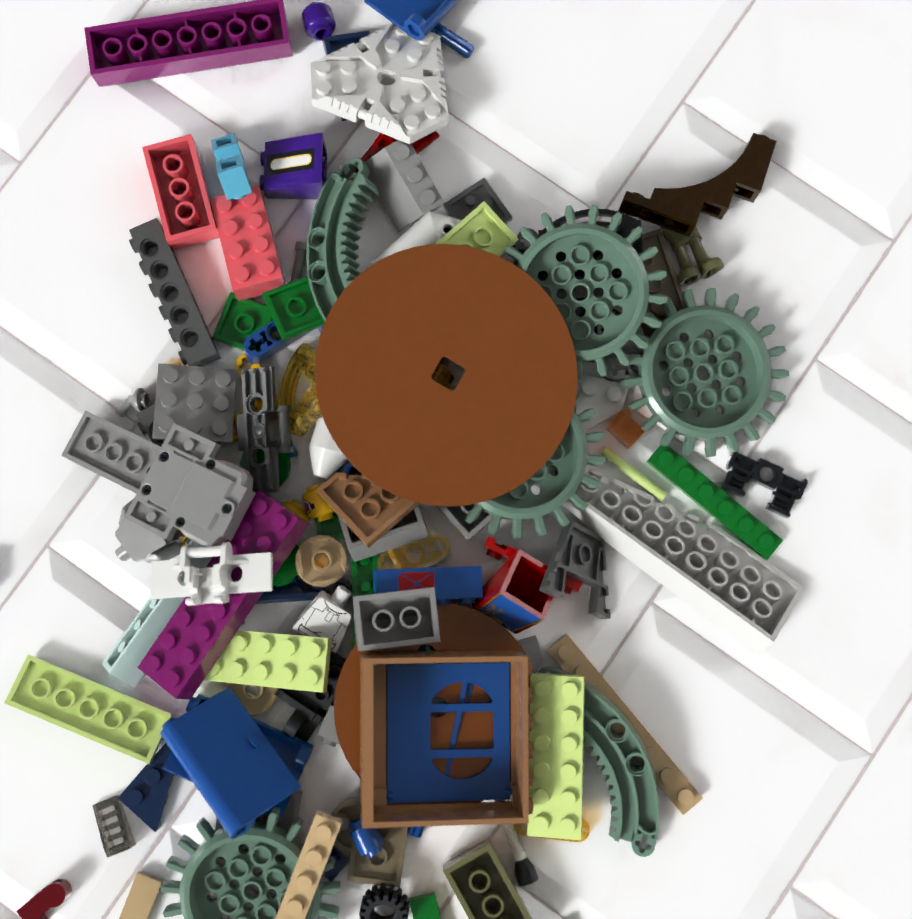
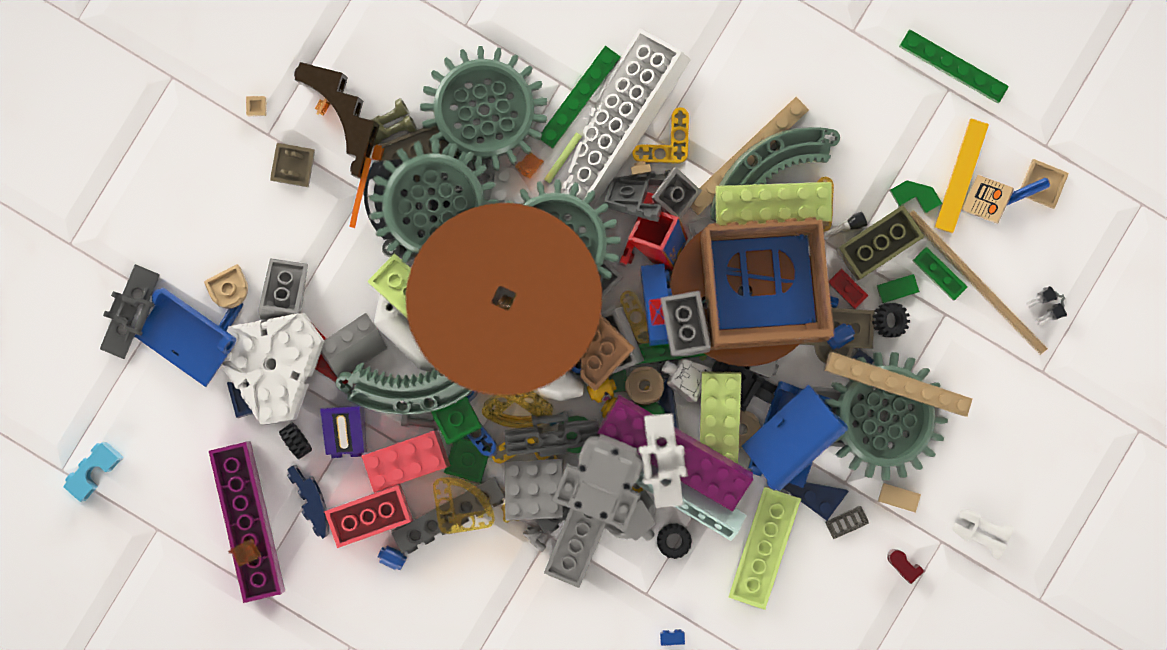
camera: 90 degrees left, 5 degrees up
medium azure arch [211,132,252,200] -> none
dark purple head [301,2,336,41] -> none
dark grey plate [443,177,513,224] -> none
black piece [721,451,808,518] -> none
none -> tan tile [204,264,248,309]
none -> clear orange panel [228,539,260,566]
none -> tan plate [246,96,267,117]
none -> light grey slope [259,258,308,320]
none -> dark tan plate [270,143,316,188]
none -> black tyre [279,422,312,460]
none -> dark blue slope [287,464,329,539]
none -> clear orange plate [314,98,330,116]
none -> orange piece [349,144,384,228]
none -> blue brick [377,545,407,571]
none -> clear yellow beam [433,477,495,534]
none -> tan plate [630,161,651,176]
none -> yellow beam [632,107,689,164]
none -> light grey slope [651,167,702,219]
none -> black tyre [657,523,692,559]
none -> red plate [829,268,869,309]

